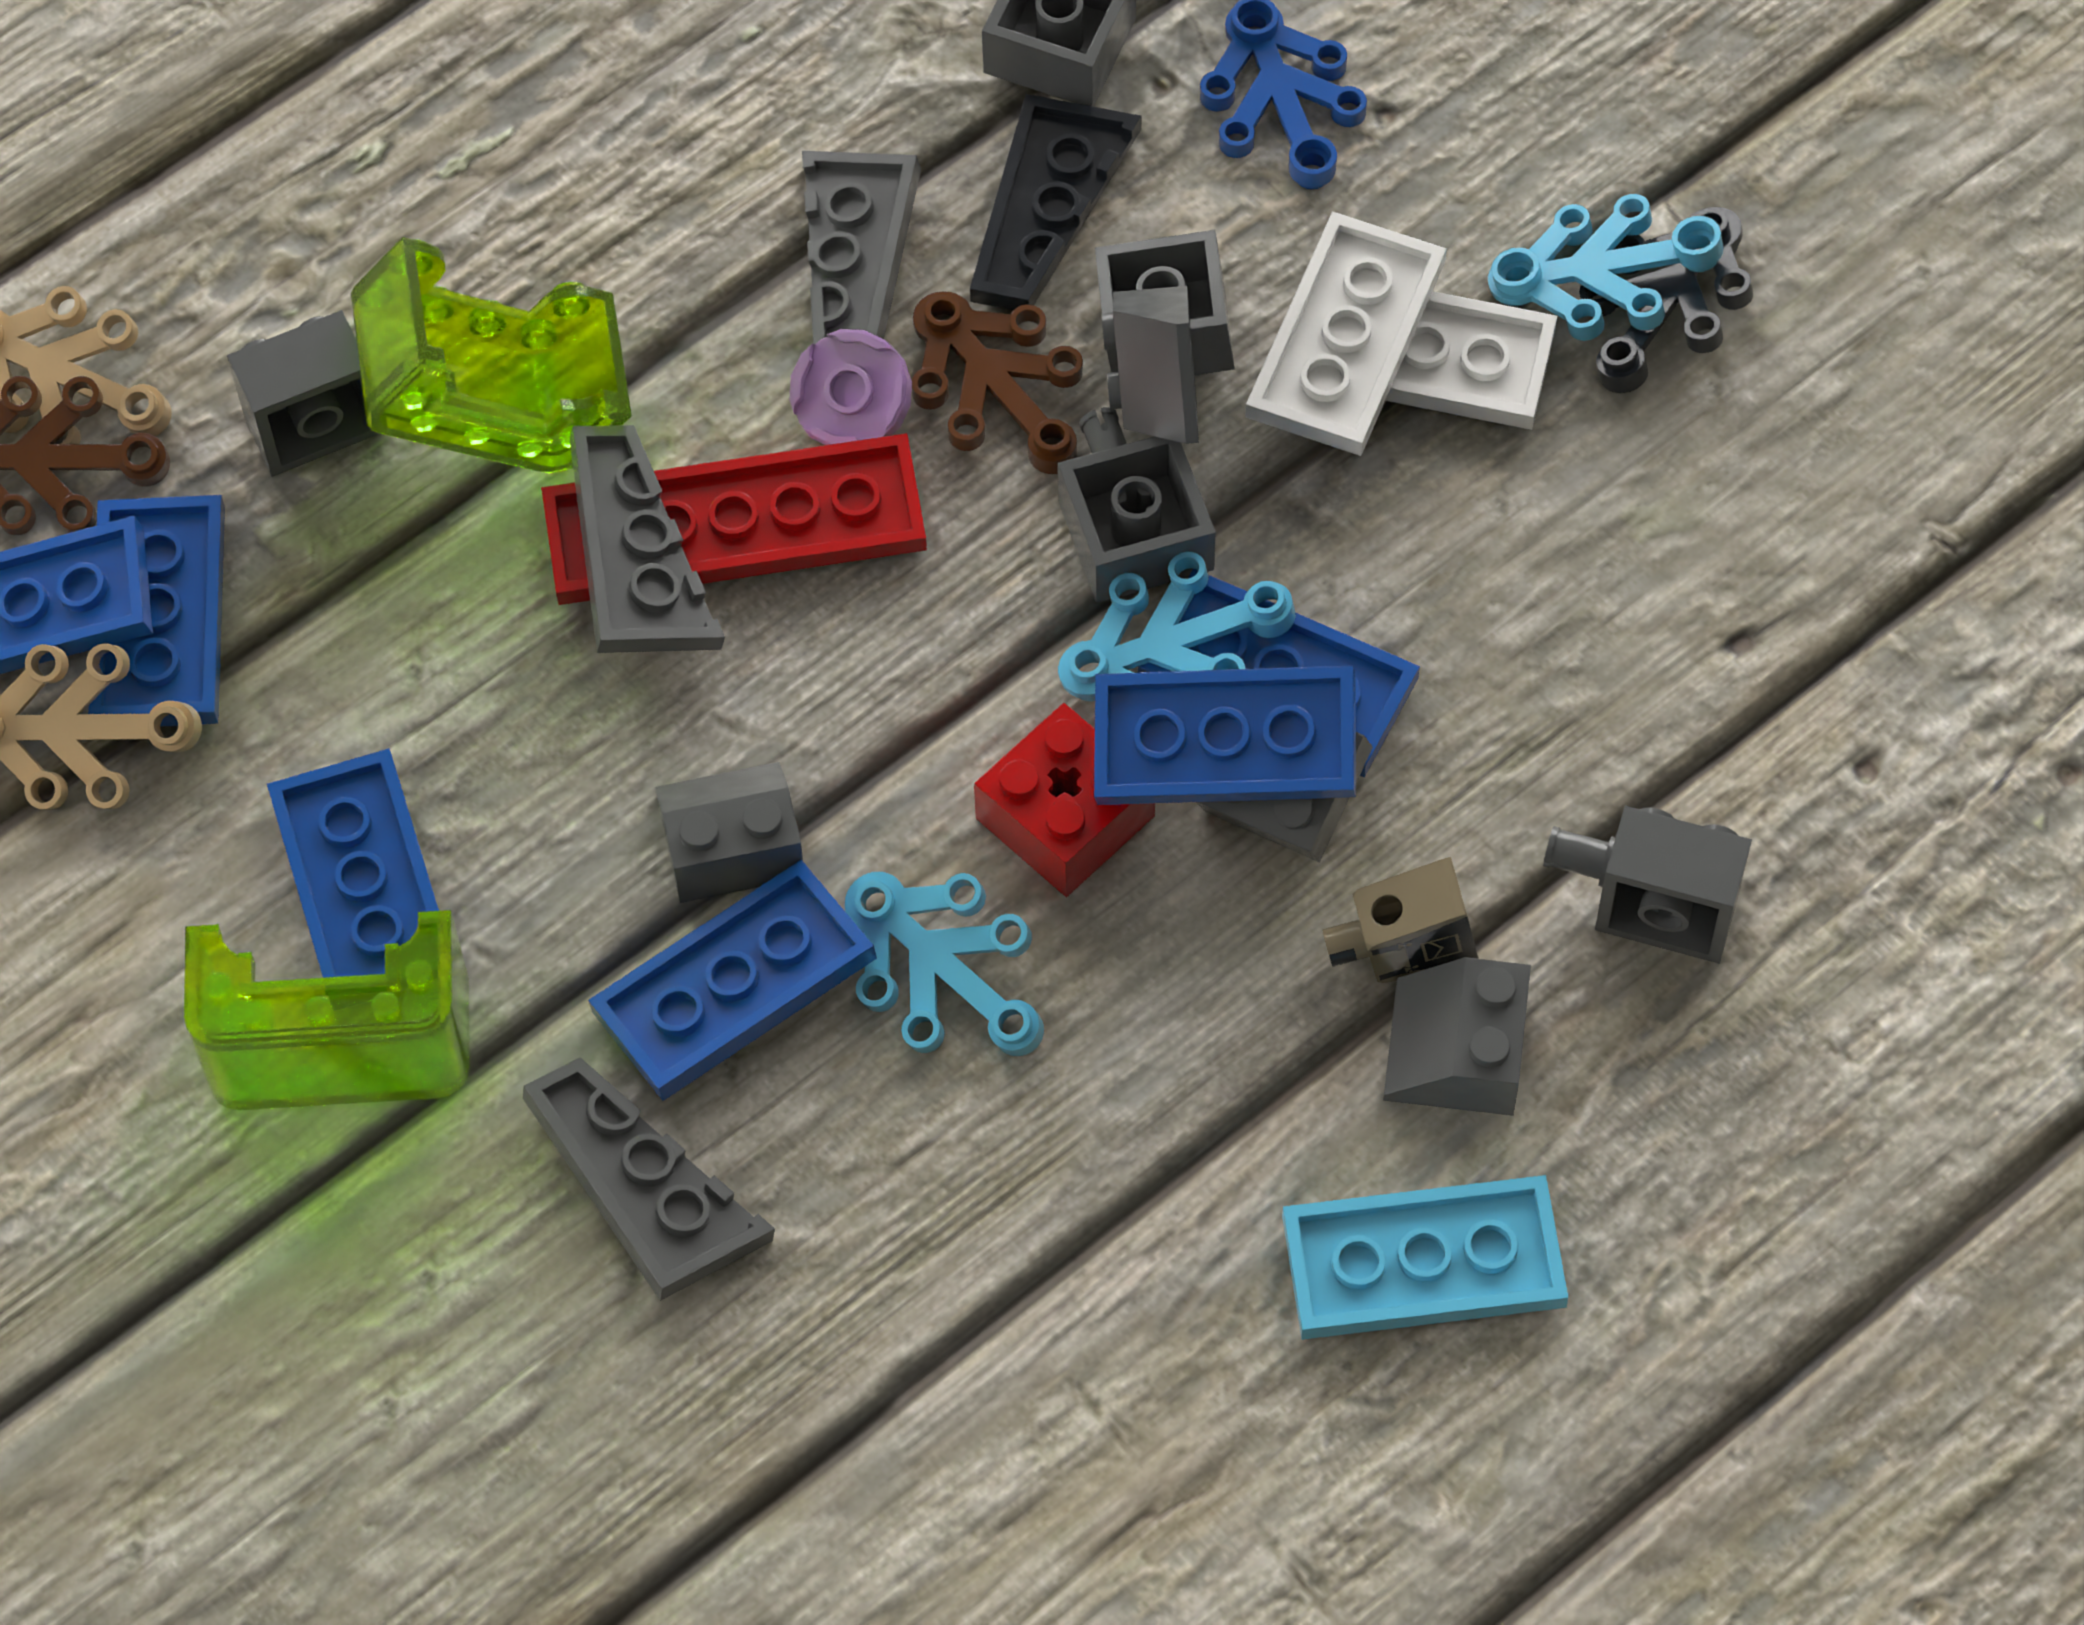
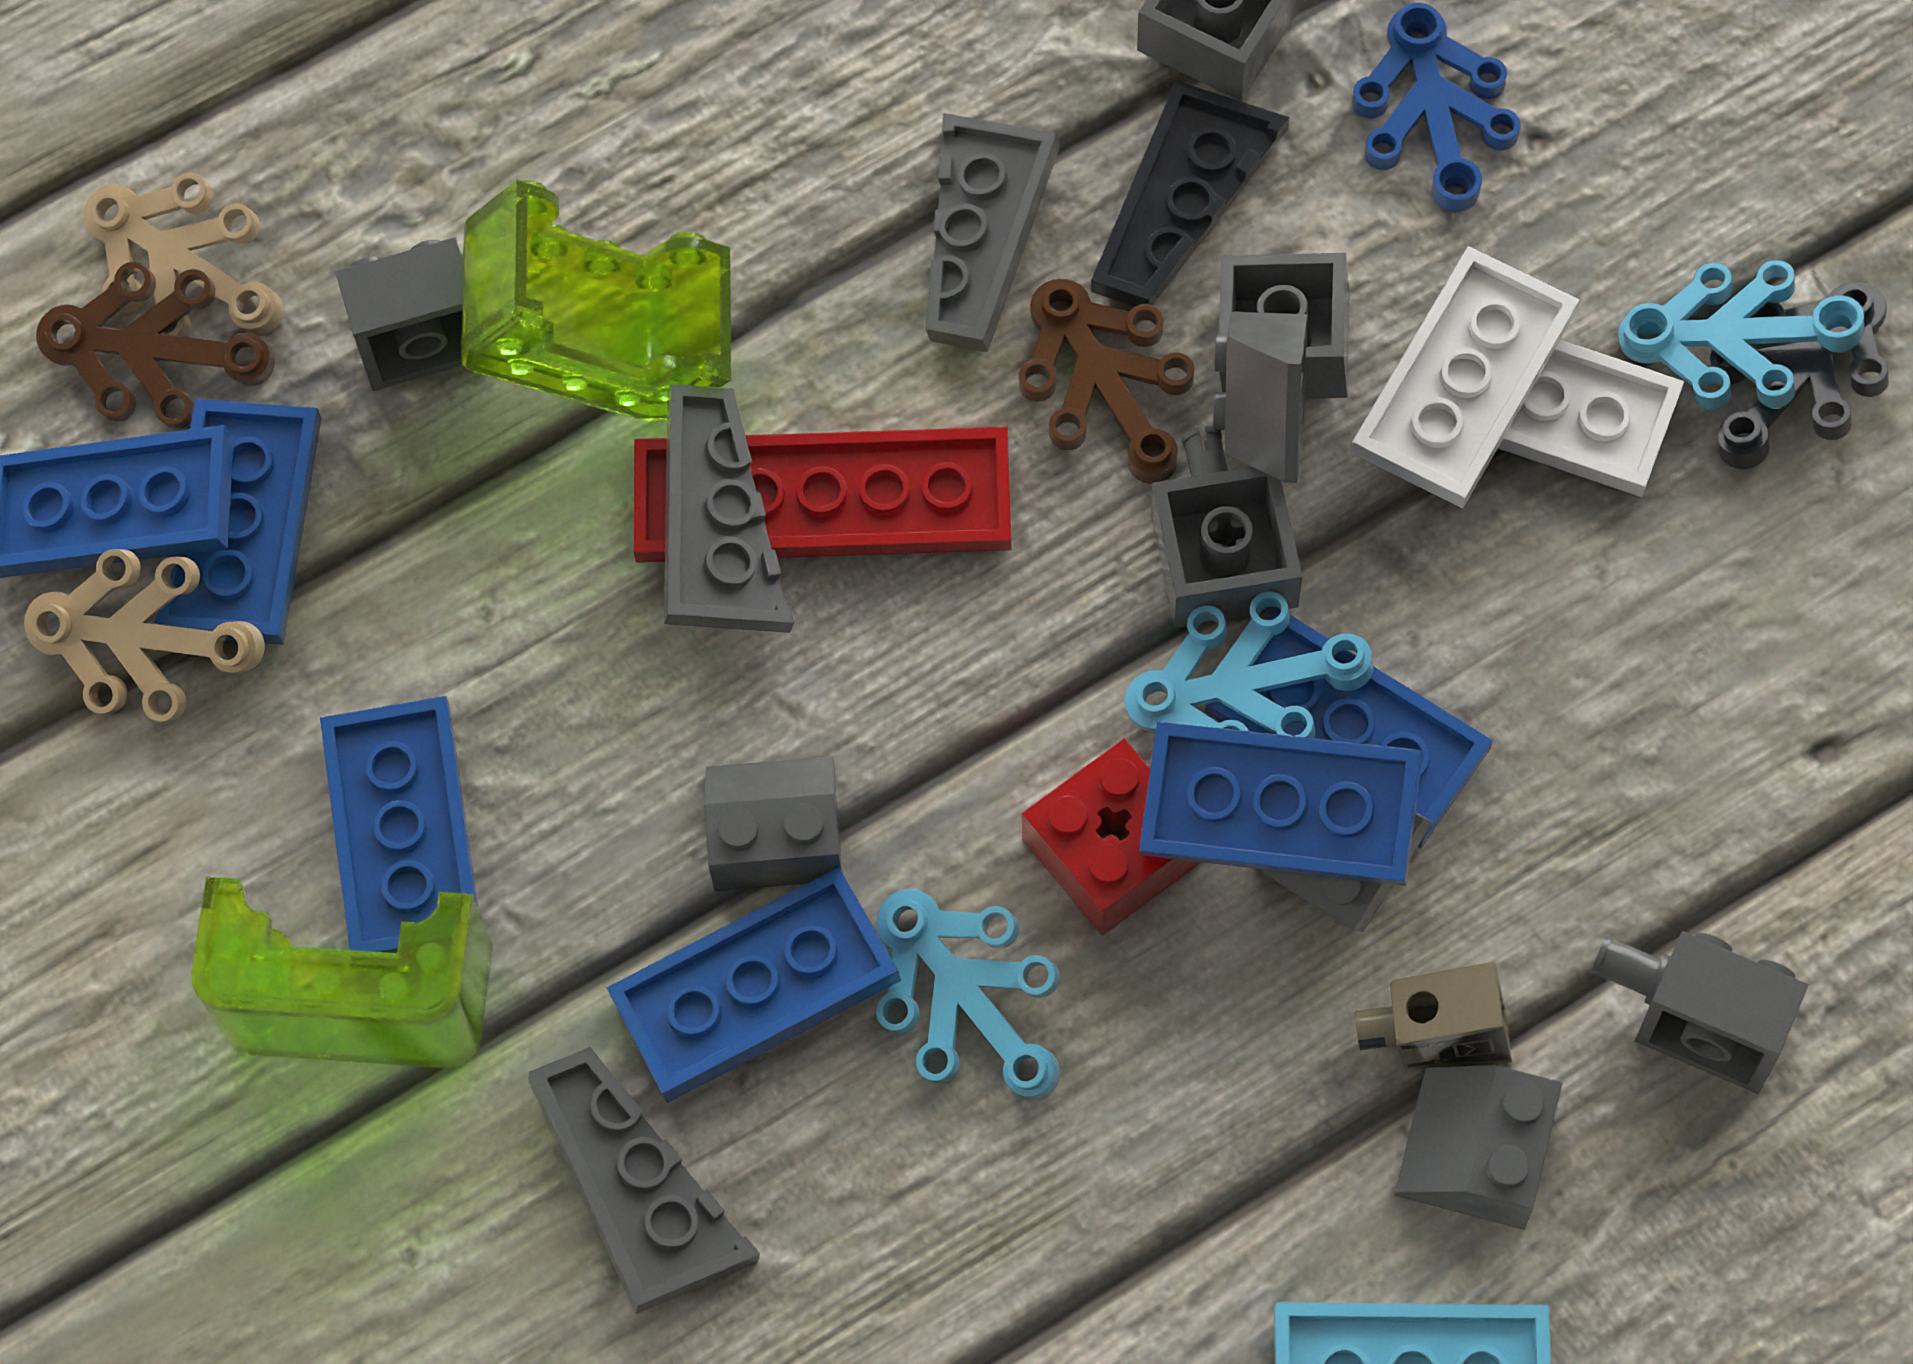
camera: 10 degrees right, 5 degrees up
lavender tile [789,329,912,445] -> none

